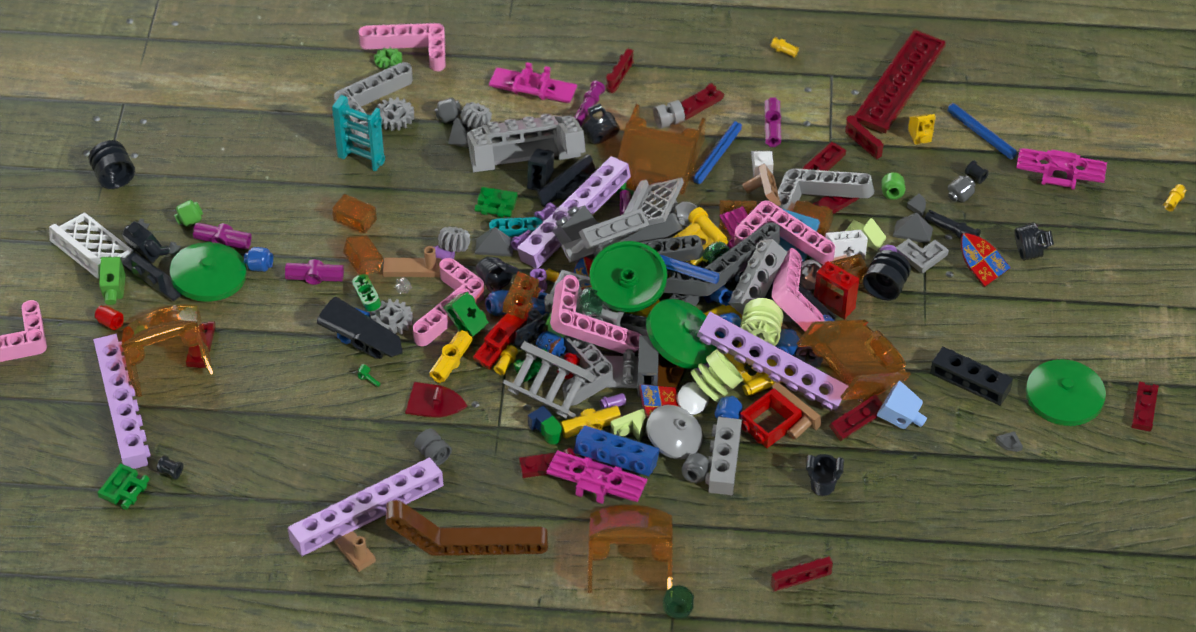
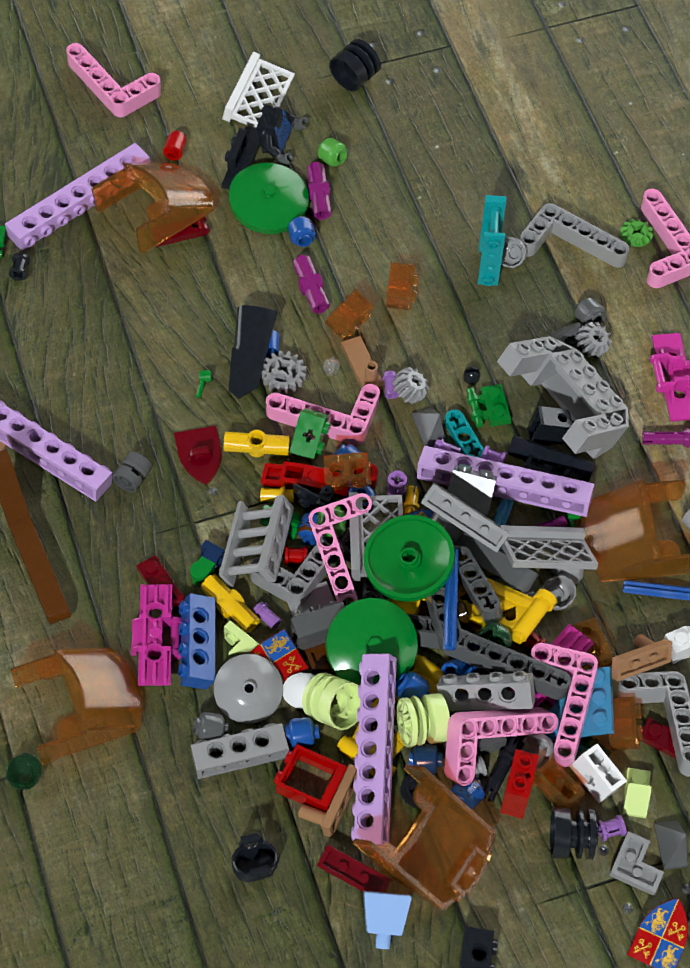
camera: 65 degrees right, 10 degrees up
bright green torso [100,257,126,305] -> none
green beam [352,274,381,312] -> none
light grey gear [378,97,414,131] -> none
black piece [476,256,518,293] -> none
clear green hair [577,287,602,317] -> none
black piece [582,103,620,144] -> none
dark red plate [771,556,833,592] -> none
none -> black hinge [463,366,480,385]

